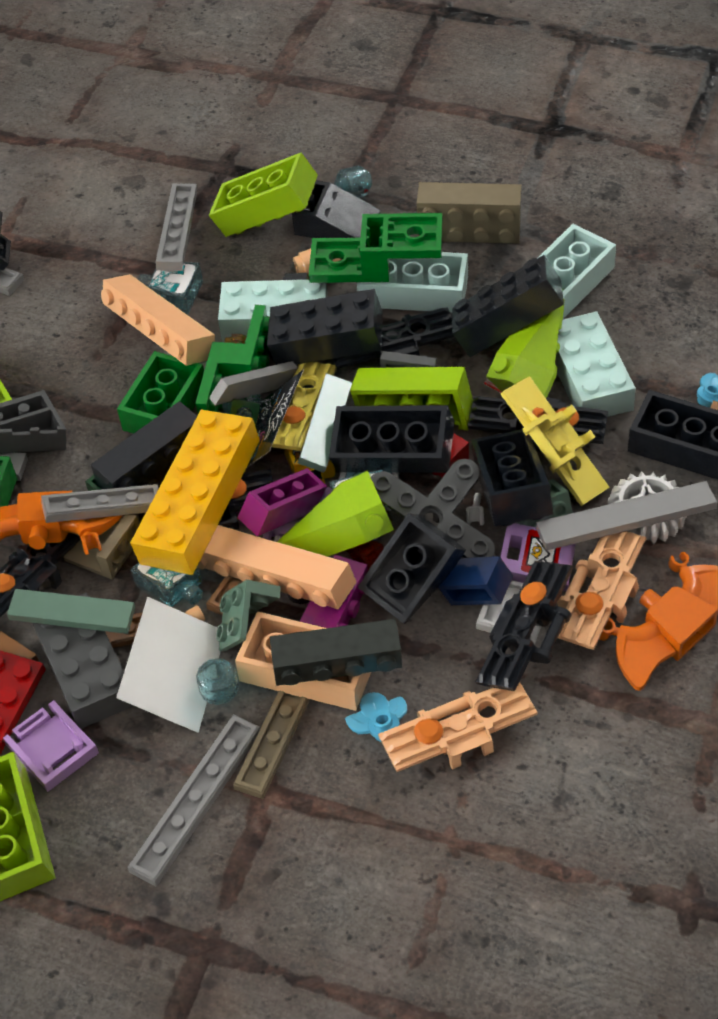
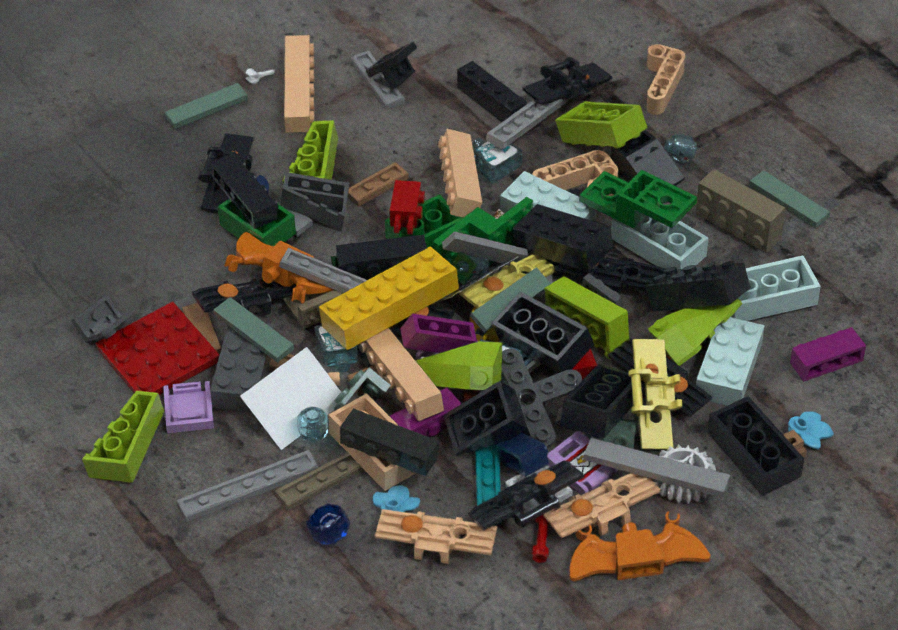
camera: 30 degrees right, 5 degrees down
none -> clear blue hair [306,503,350,545]
none -> medium nougat tile [348,162,409,207]
none -> red hinge [390,180,425,235]
none -> black brick [457,60,527,122]
none -> teal tile [476,444,502,525]
none -> black piece [522,57,612,105]
none -> light nougat beam [532,150,618,190]
none -> red bar [532,514,550,563]
none -> light nougat beam [646,44,685,115]
none -> sand green tile [749,170,830,228]
none -> magenta brick [790,327,866,382]

